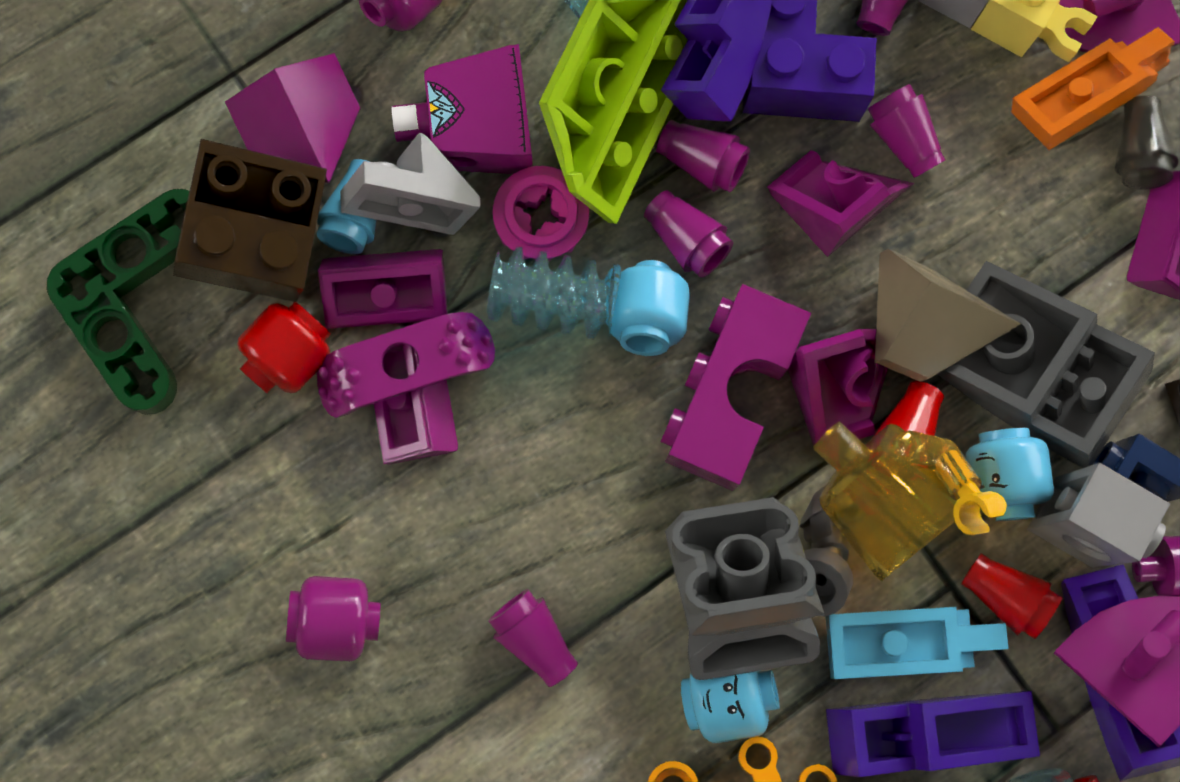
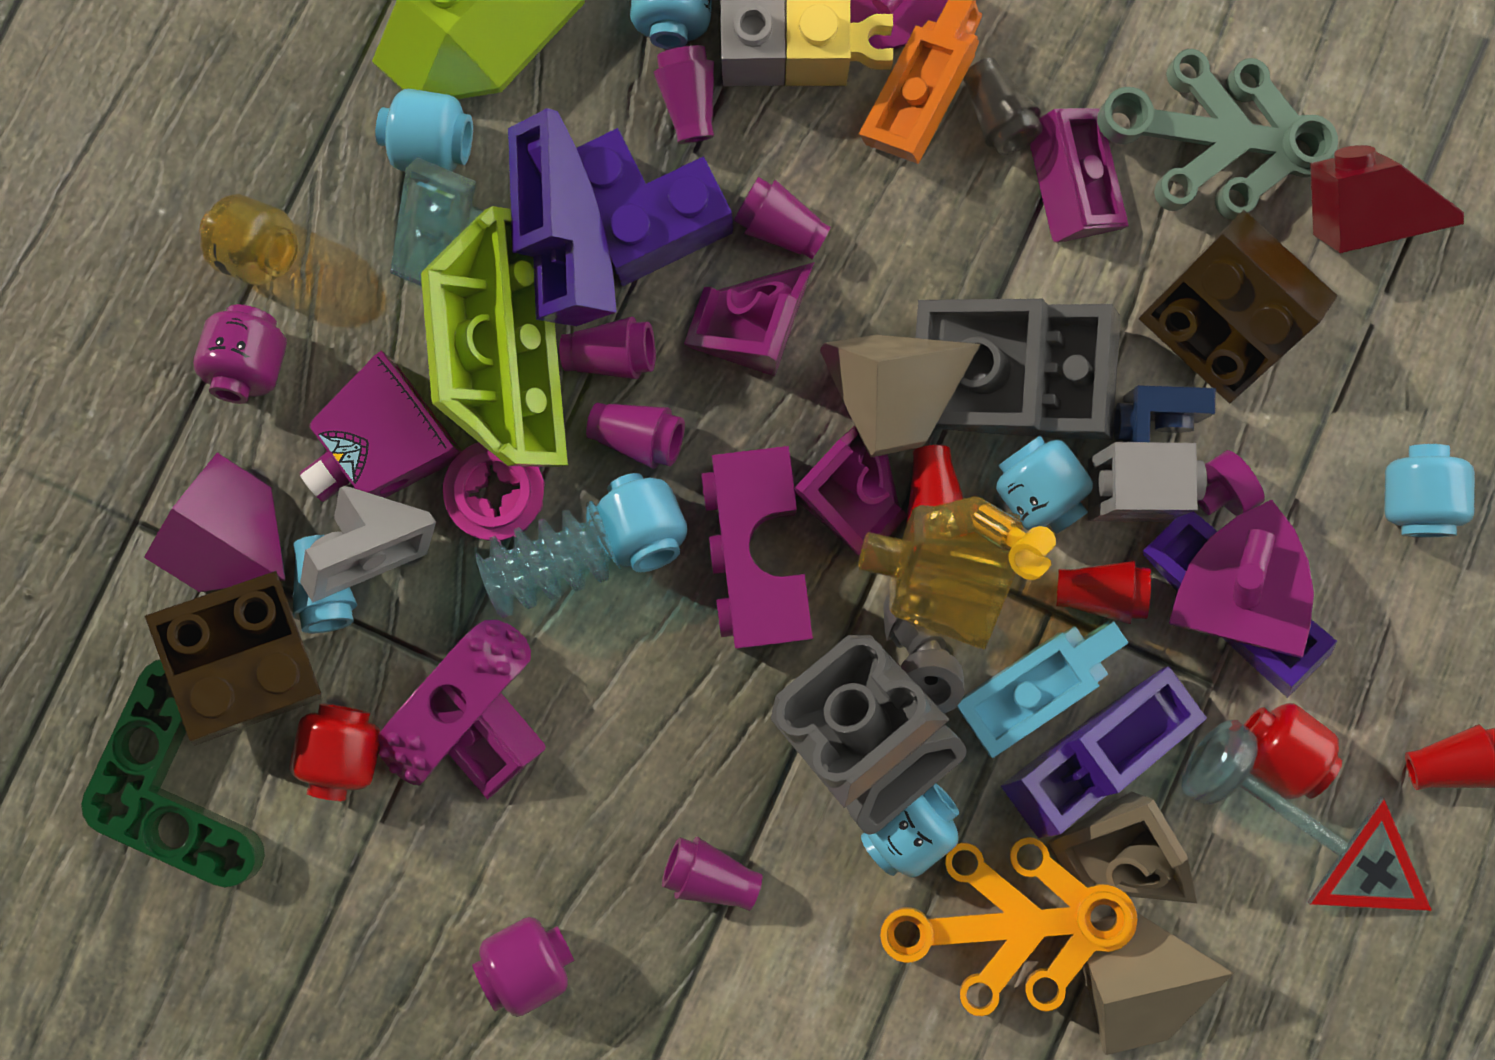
camera: 20 degrees left, 5 degrees up
magenta slope [318,249,448,329] -> none

